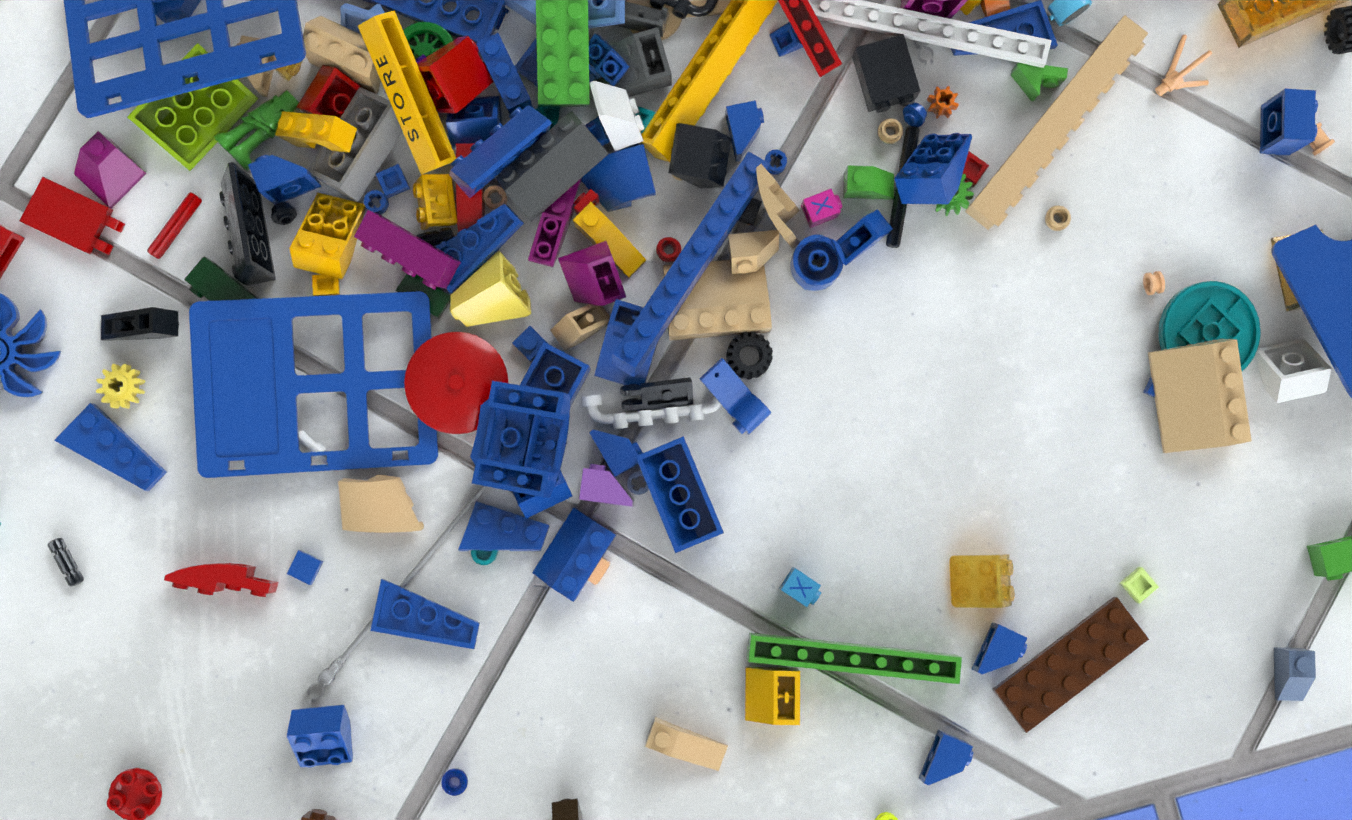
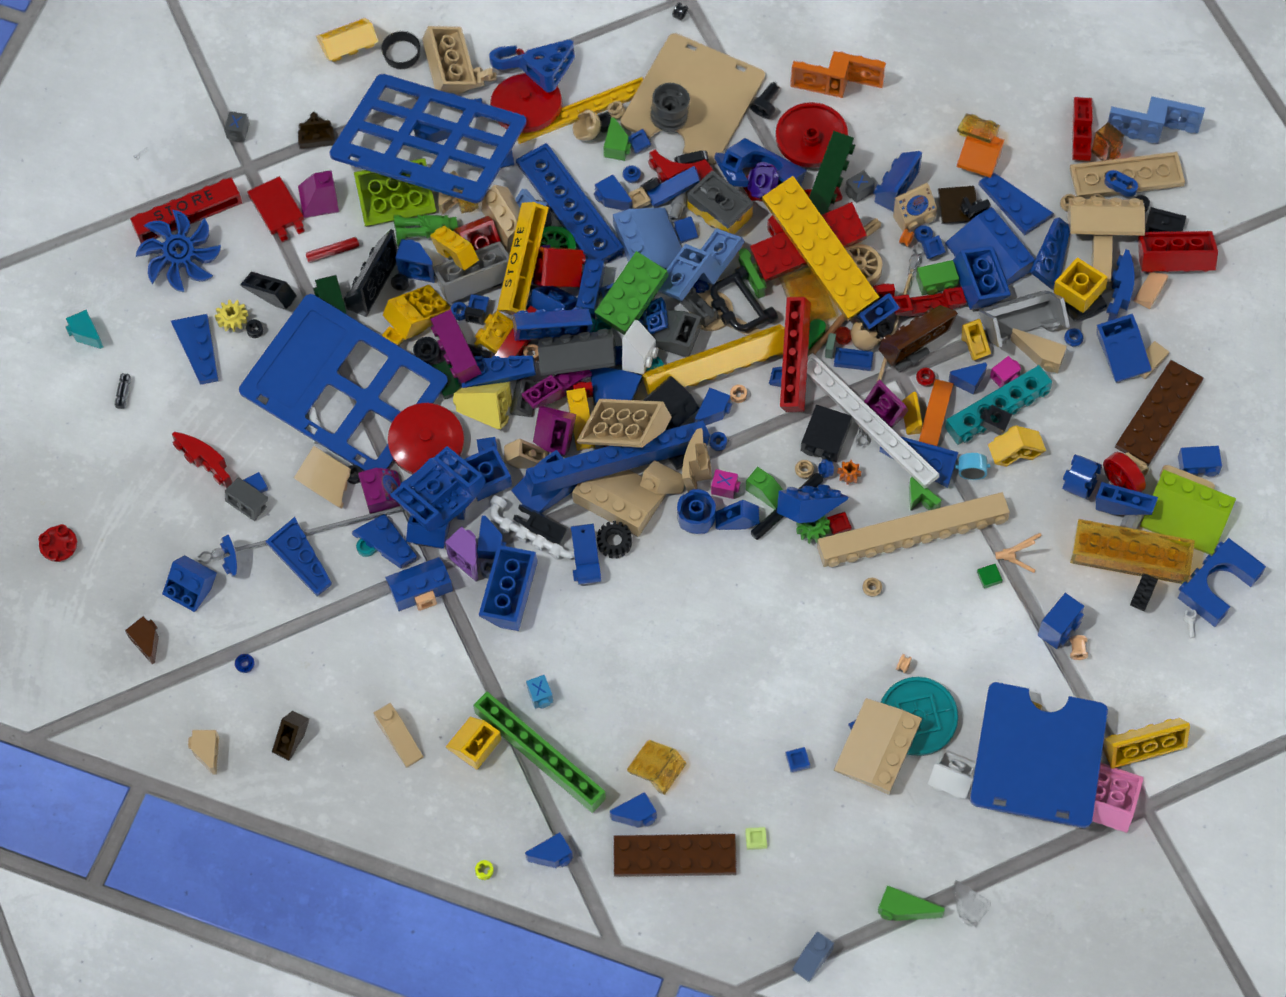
camera: 40 degrees right, 20 degrees down
none -> blue slope [220,534,237,577]
none -> dark grey hinge [225,477,268,521]
none -> black bush [246,319,263,338]
none -> dark brown slope [298,111,335,149]
none -> black bush [347,465,362,484]
none -> magenta slope [358,468,402,514]
none -> black wheel [413,337,442,366]
none -> black tile [465,307,485,325]
none -> dark grey slope [510,378,537,417]
none -> tan slope [577,399,672,447]
none -> light nougat bush [730,384,747,403]
none -> blue plate [785,747,810,773]
none -> green tile [977,564,1003,588]

